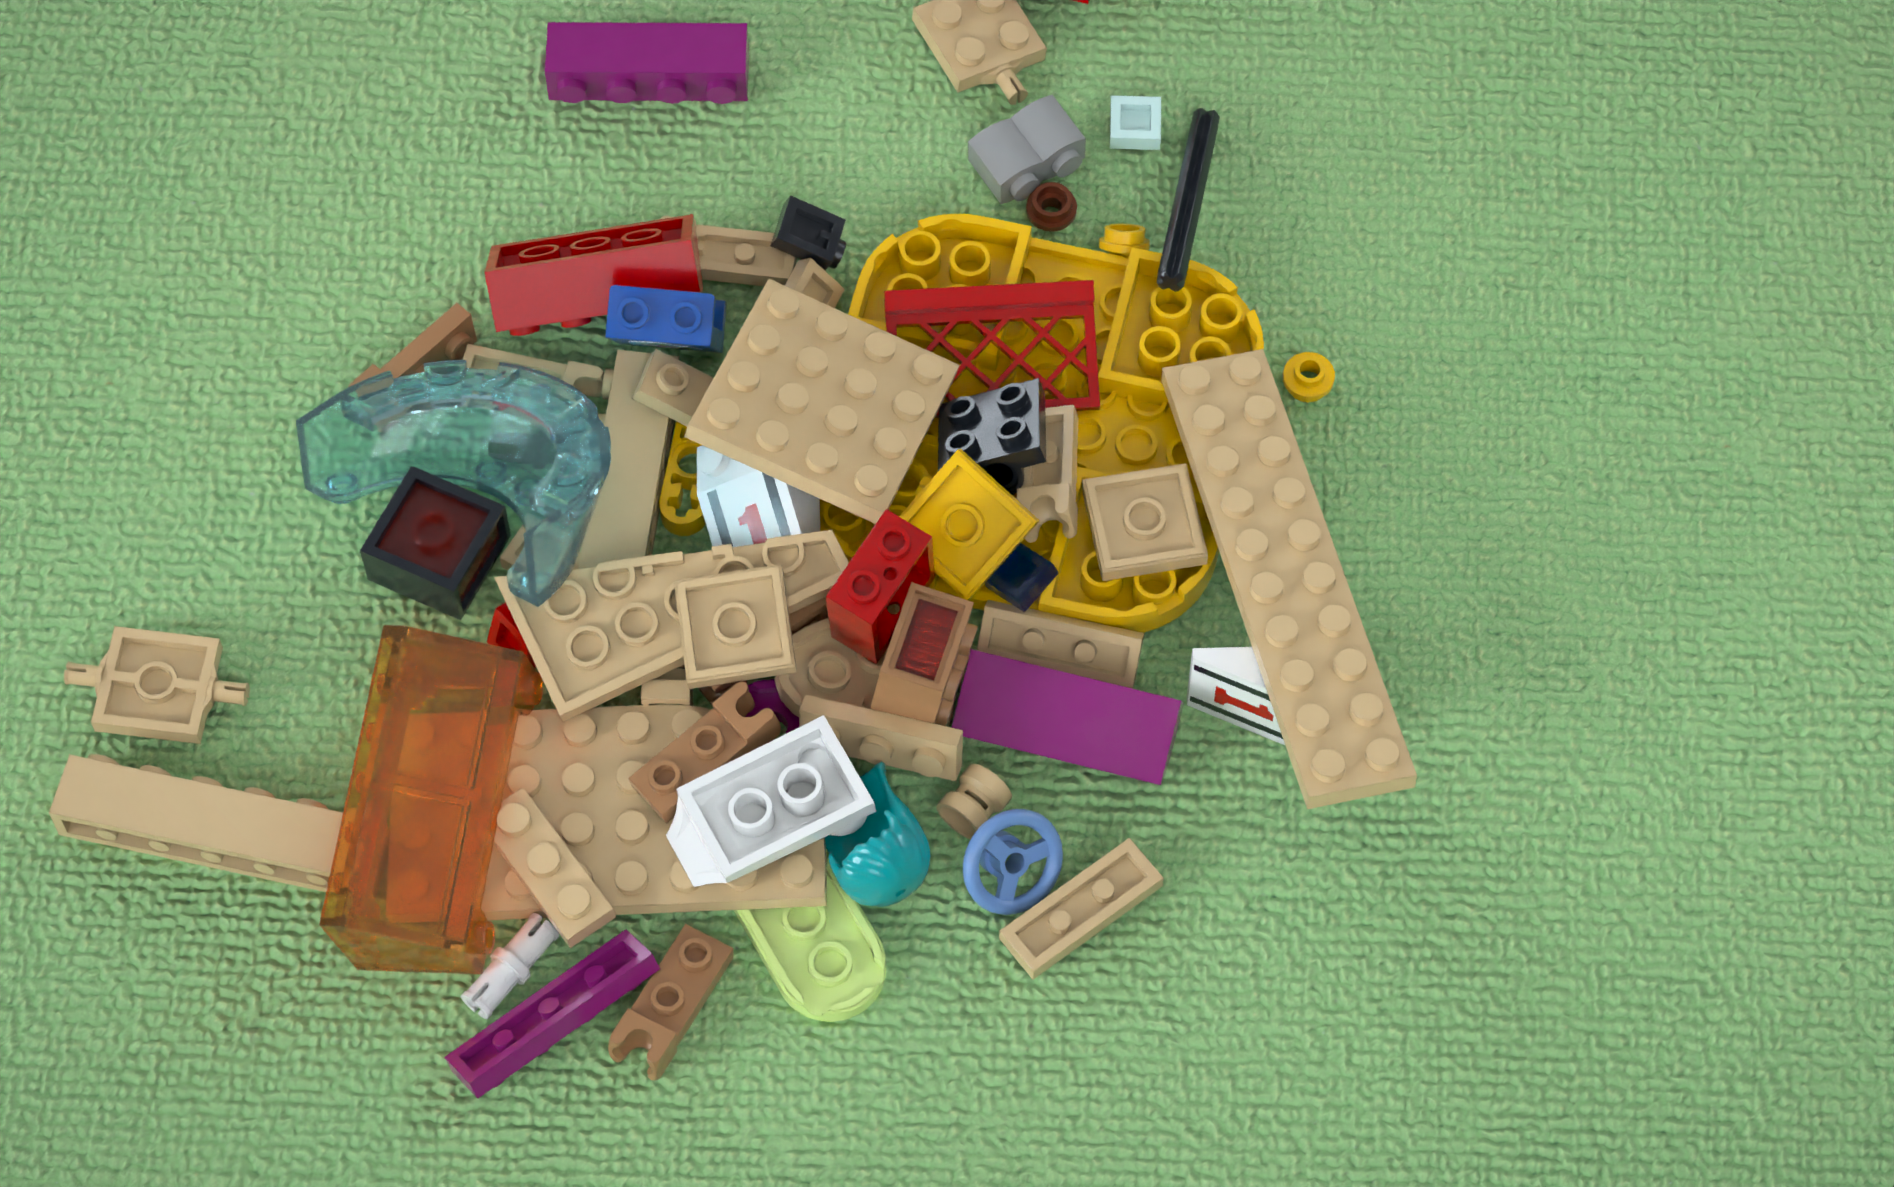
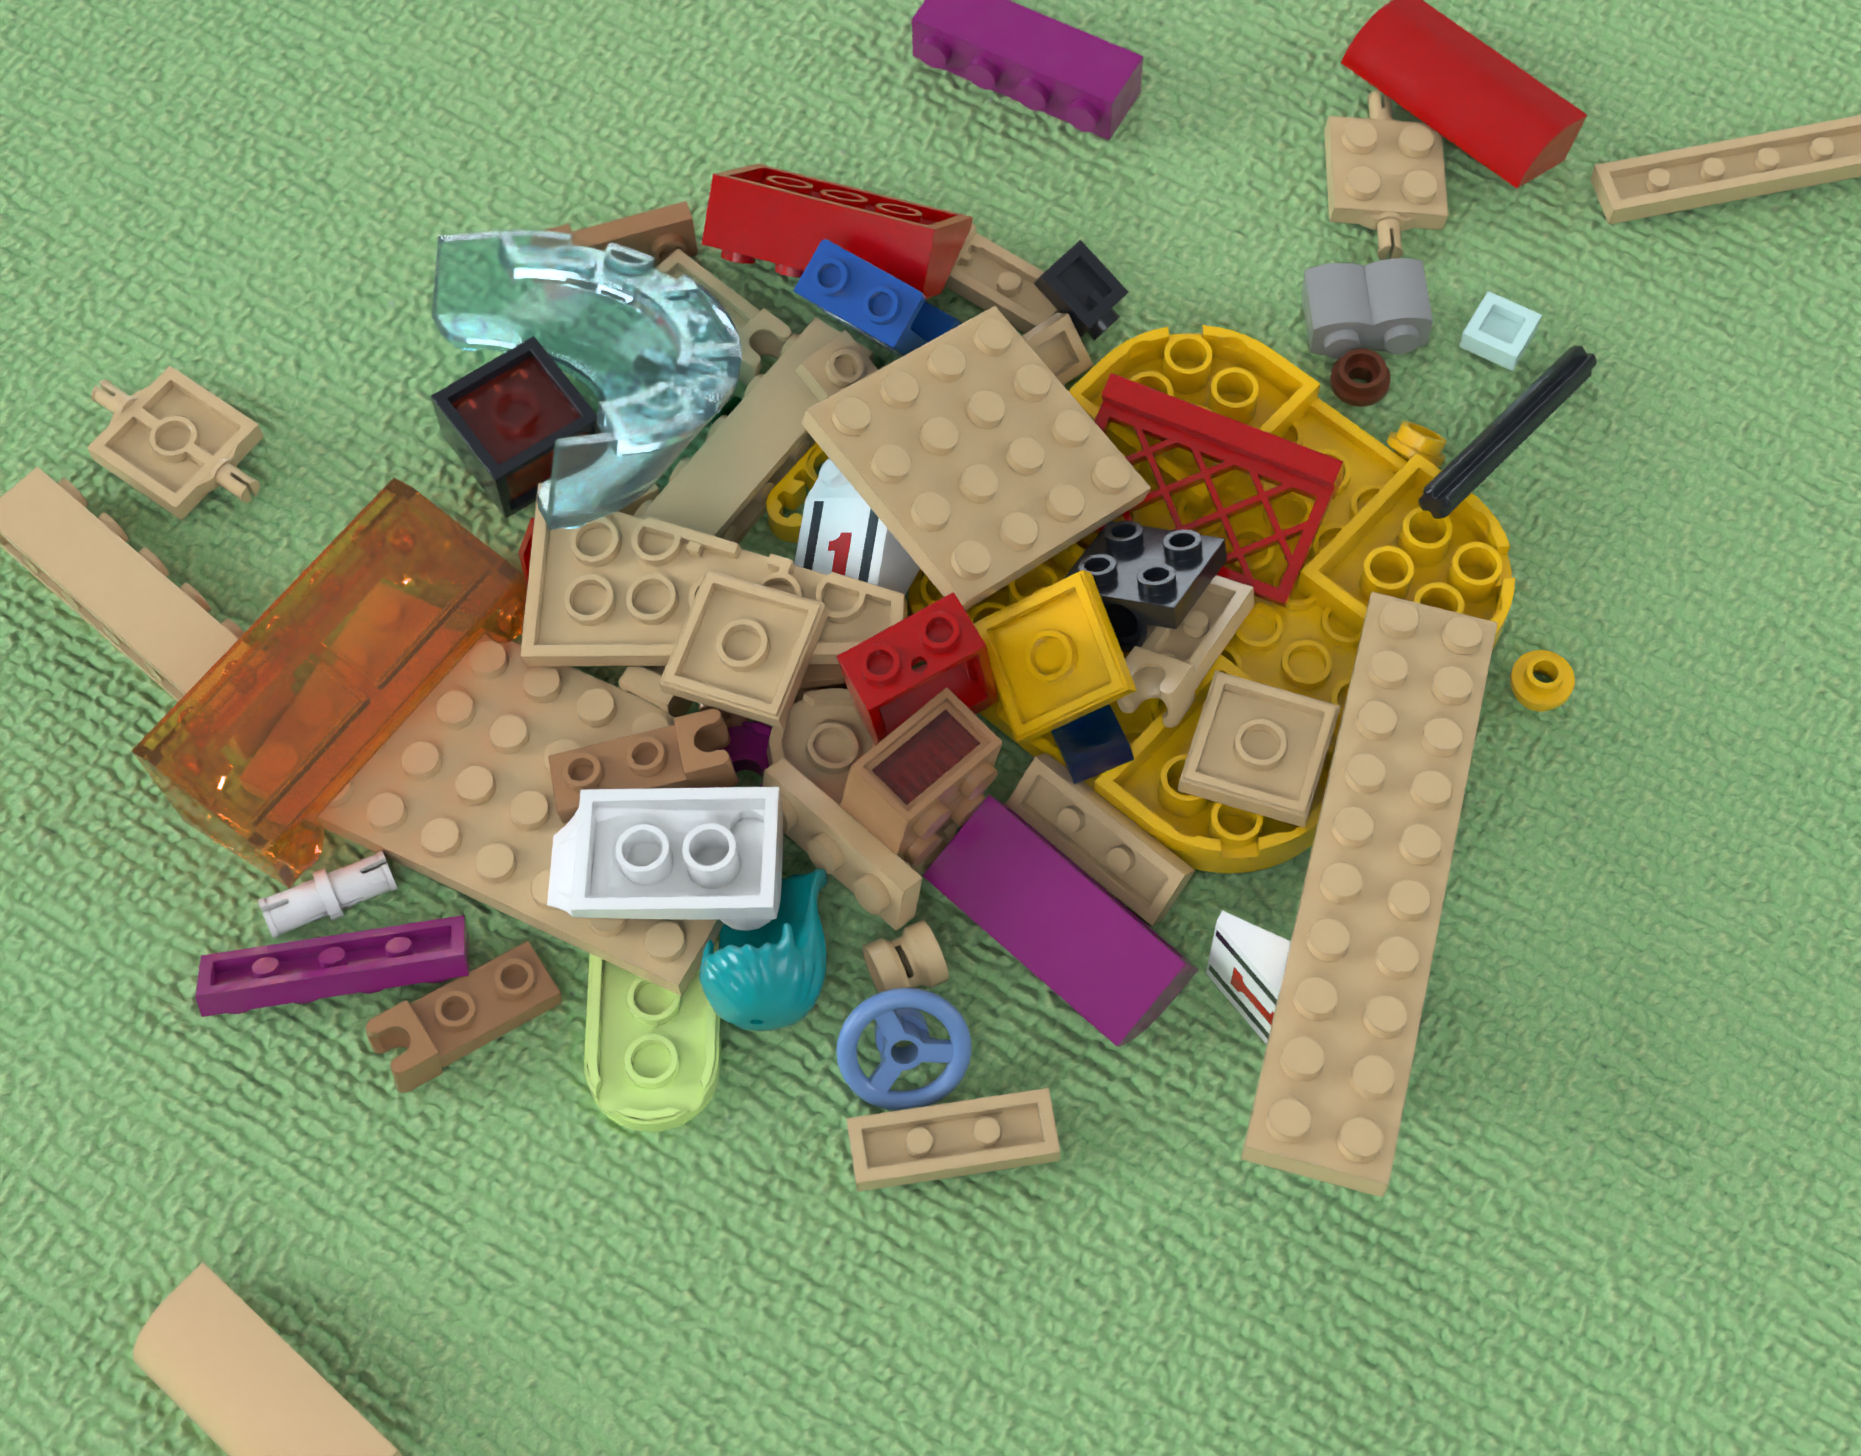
camera: 30 degrees right, 0 degrees up
tan plate [477,787,616,948] -> none

